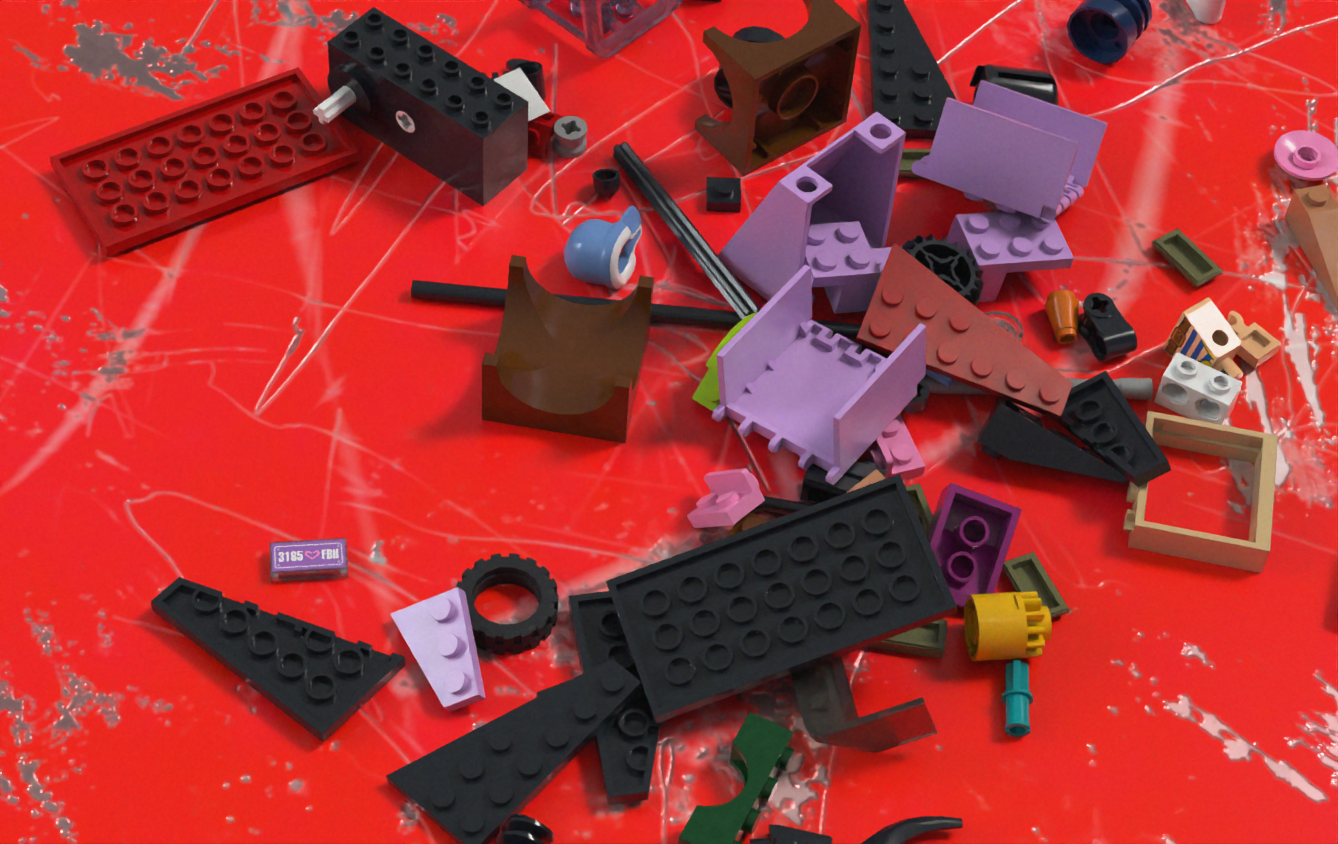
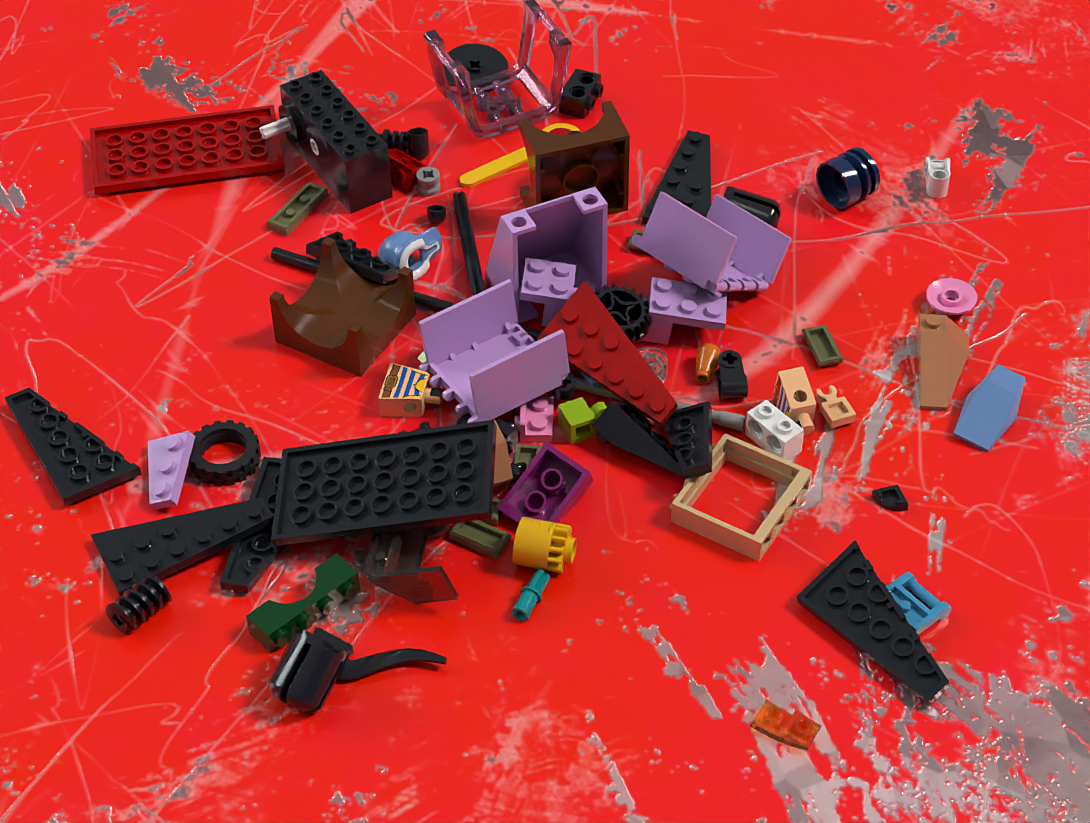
camera: 25 degrees right, 5 degrees down
tile [269,538,349,582] -> none
white sticker [493,67,550,122] -> none
bright pink bracket [687,468,765,528] -> none
olive tile [1002,552,1070,619] -> none
none -> olive tile [267,182,329,236]
none -> black wing [306,231,399,285]
none -> torso [378,363,443,417]
none -> yellow piece [460,123,581,188]
none -> lime brick [558,397,607,444]

